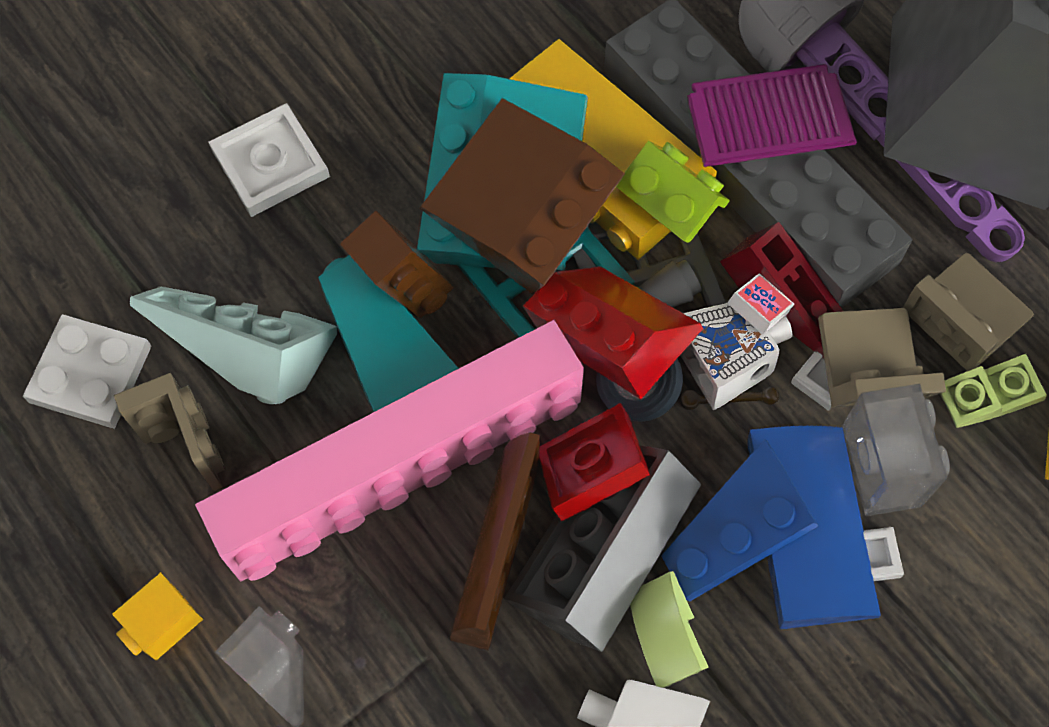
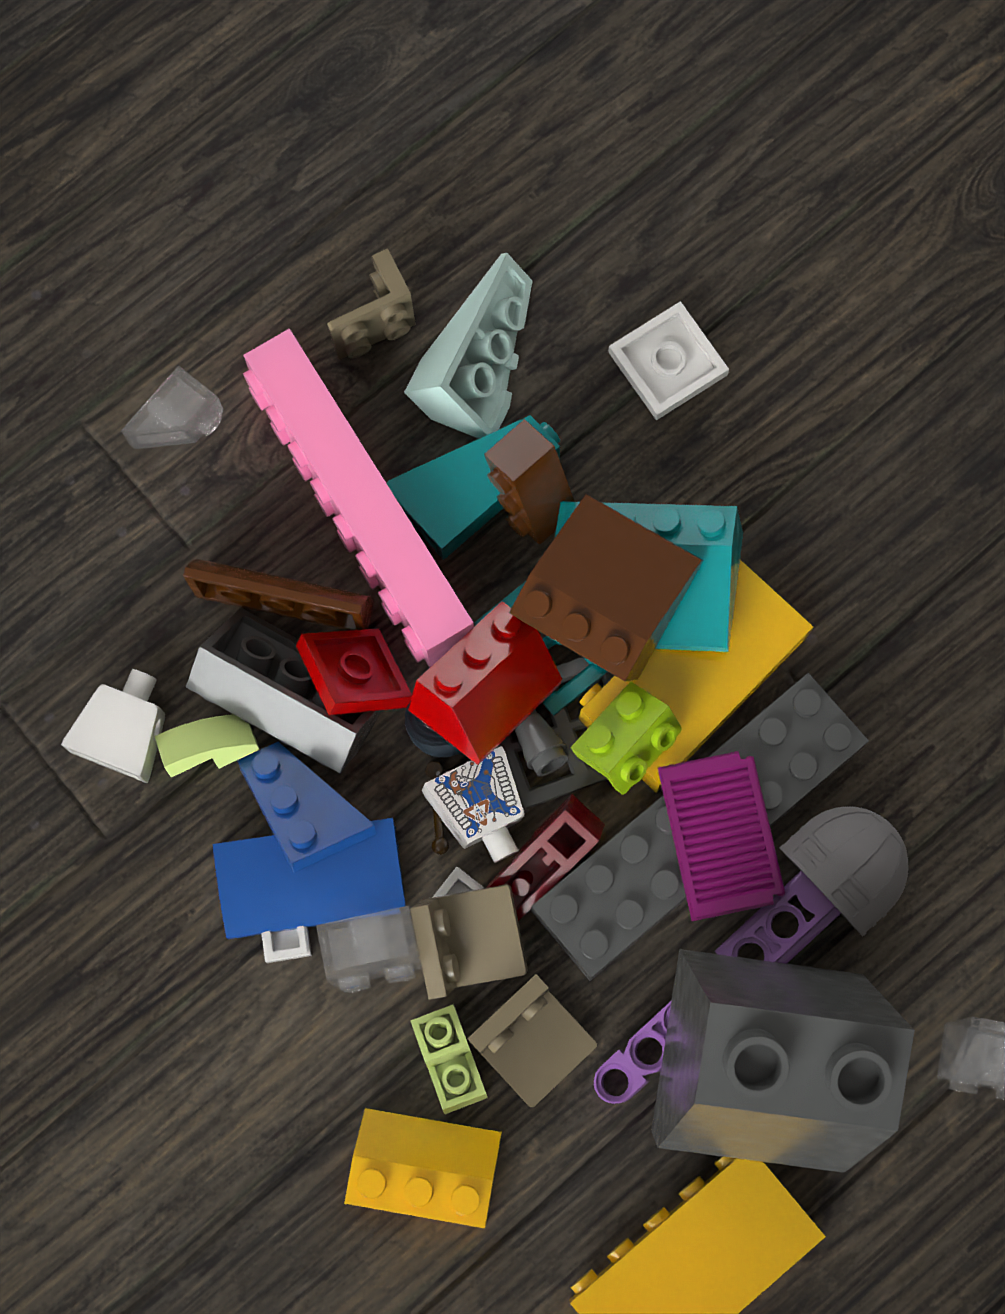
camera: 90 degrees right, 10 degrees up
white plate [23,314,152,429] -> none
yellow brick [112,572,203,660] -> none
tile [728,273,794,334] -> none

